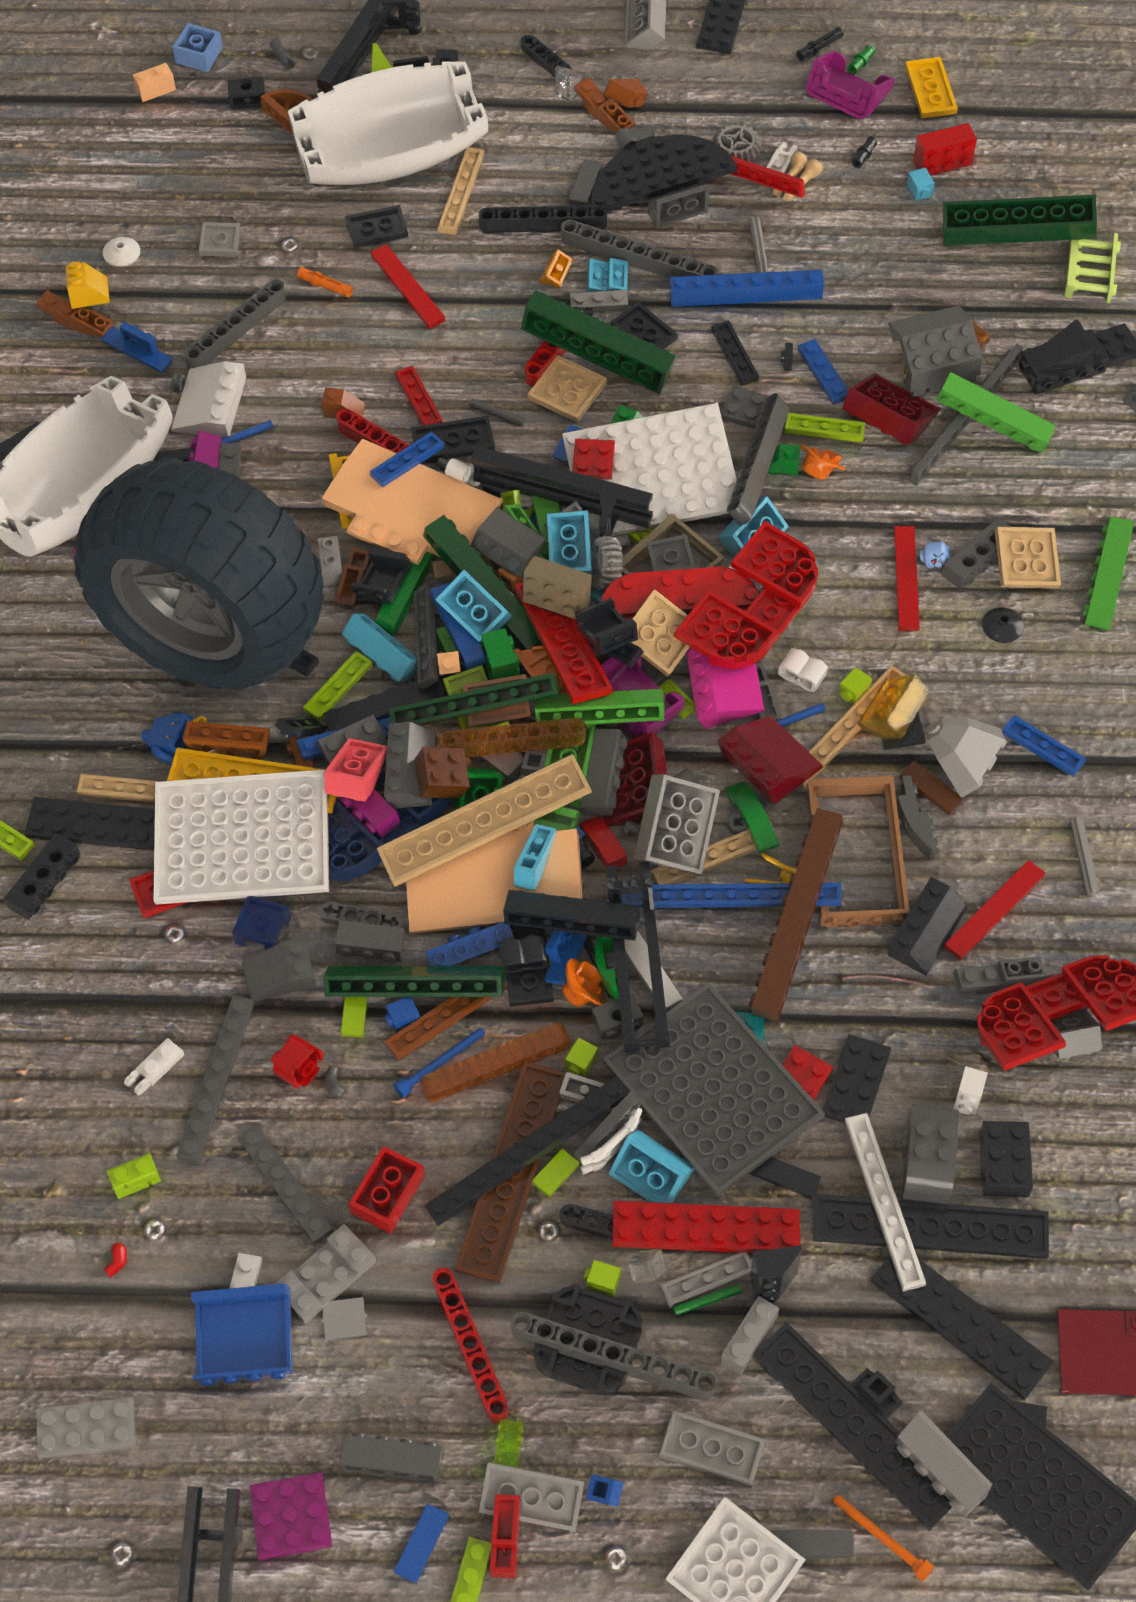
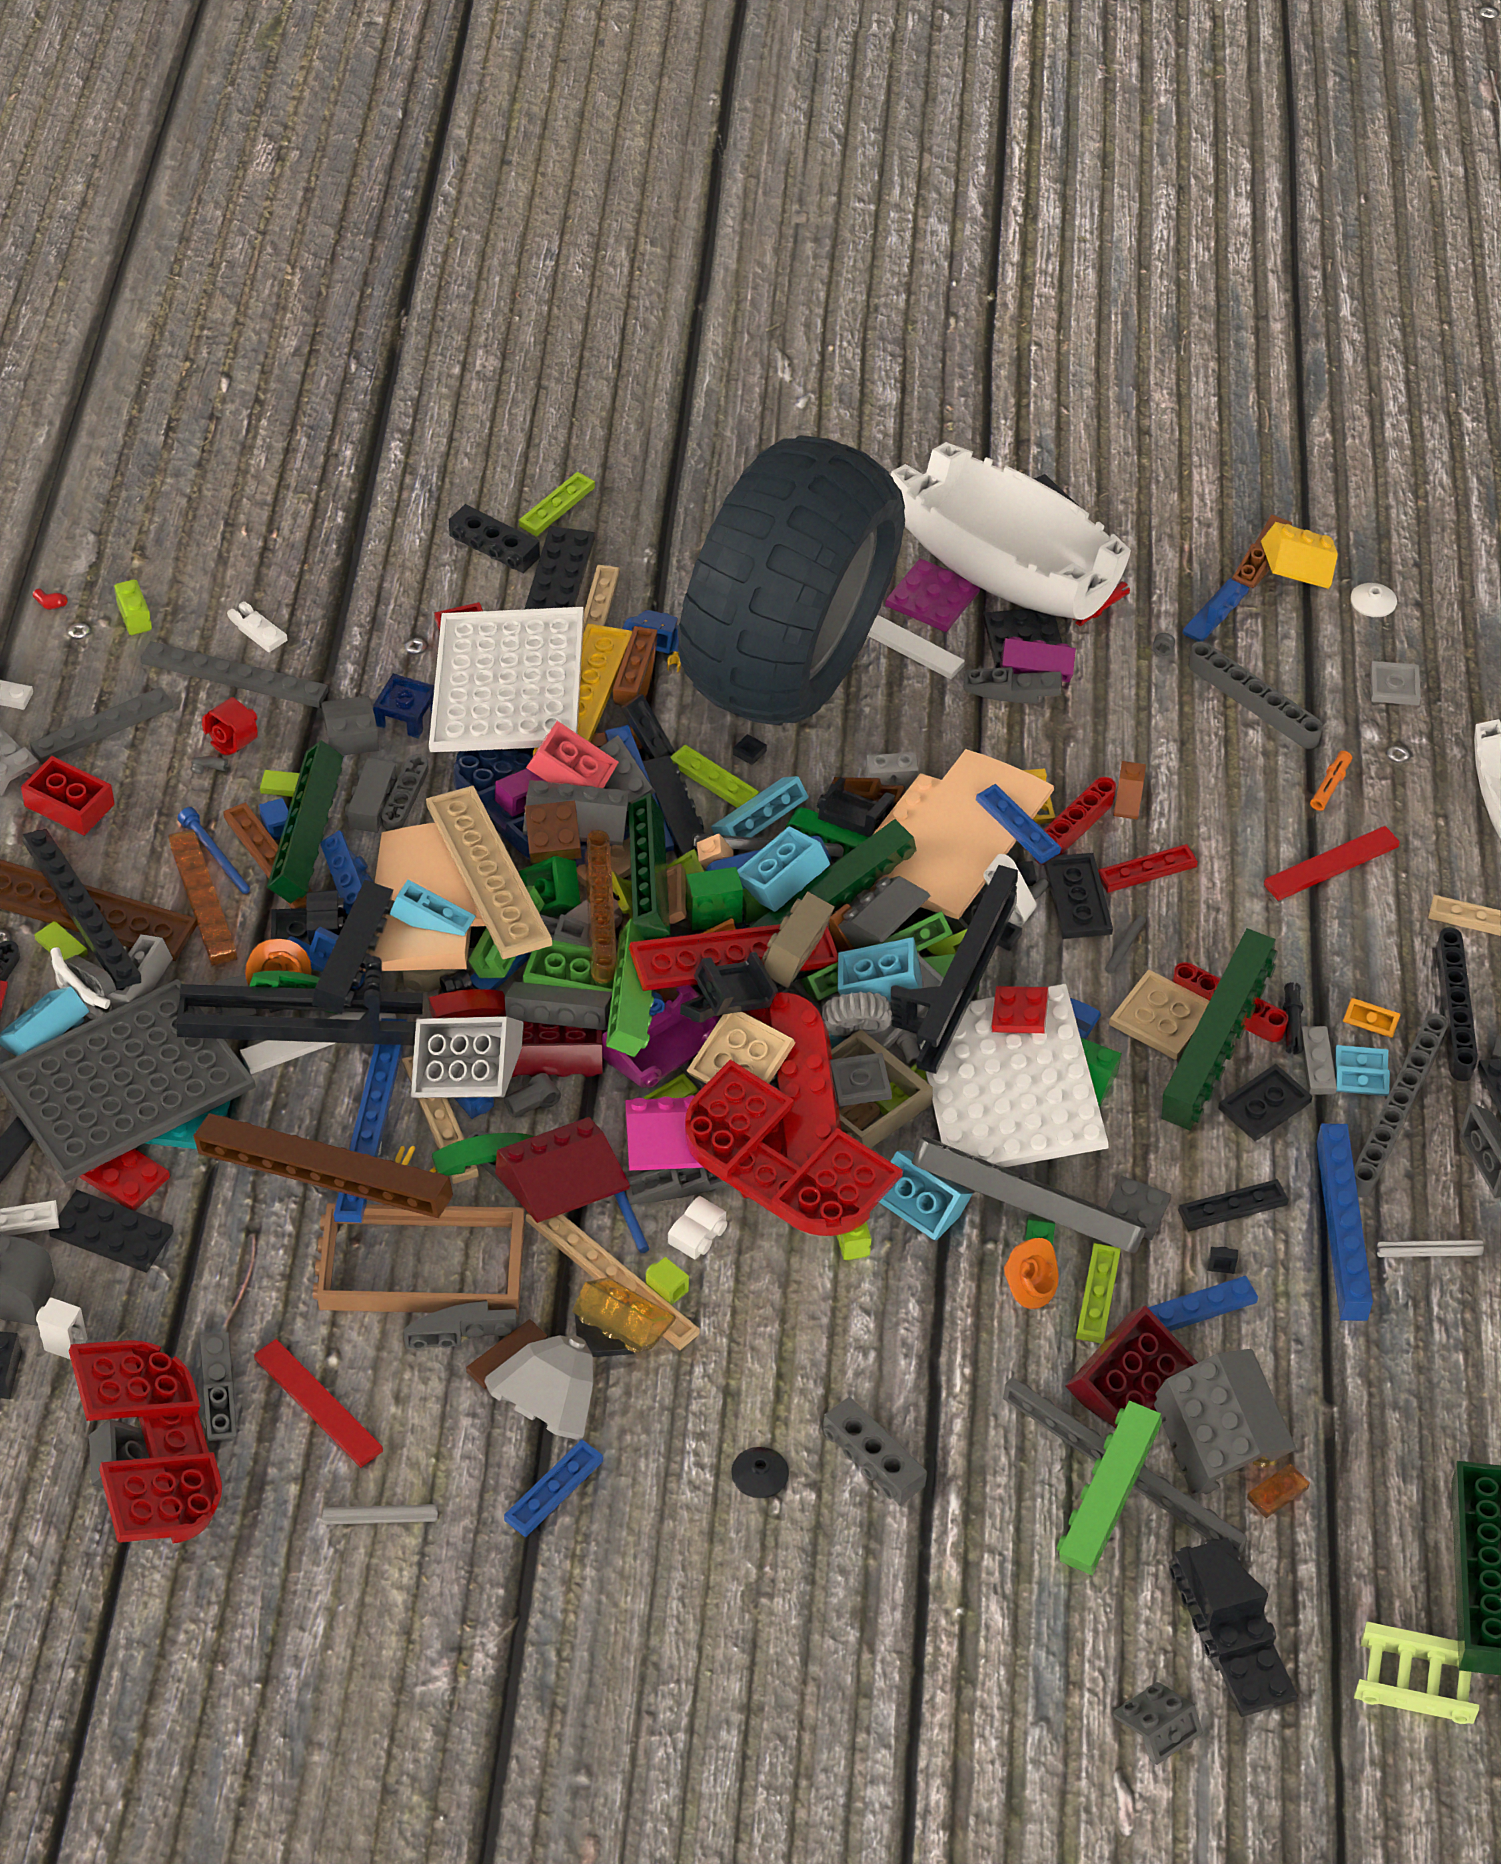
camera: 90 degrees right, 10 degrees down
white slope [171,361,246,438] -> none
blue bar [220,420,273,448] -> none
black plate [345,205,408,248] -> none
lime brick [565,1037,598,1078] -> none
black slope [887,877,967,976] -> none
red tile [894,526,920,631] -> none
light blue head [920,542,951,569] -> none
tan plate [995,527,1061,588] -> none
bright green brick [1083,516,1135,630] -> none

